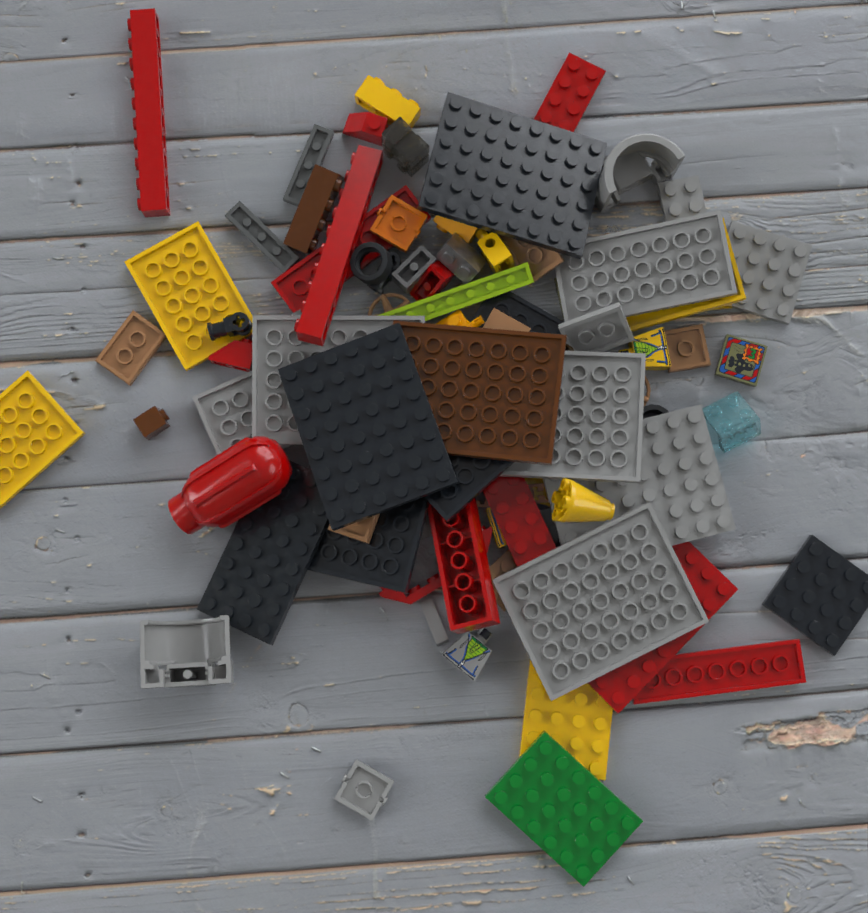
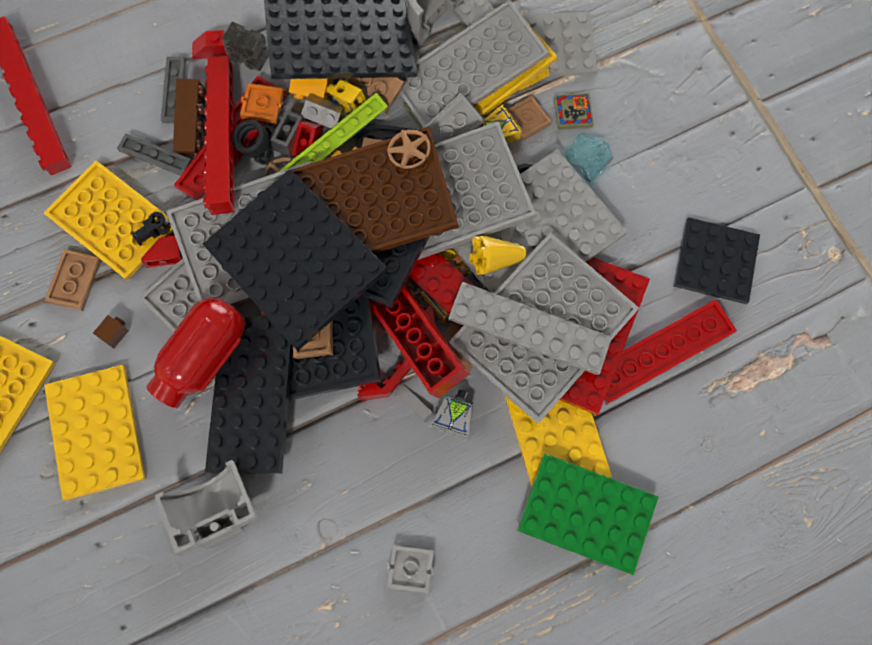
camera: 20 degrees left, 10 degrees down
yellow brick [355,75,421,135] -> none
none -> yellow plate [44,365,146,501]
none -> medium nougat wheel [387,130,431,169]
none -> light grey plate [448,282,612,375]

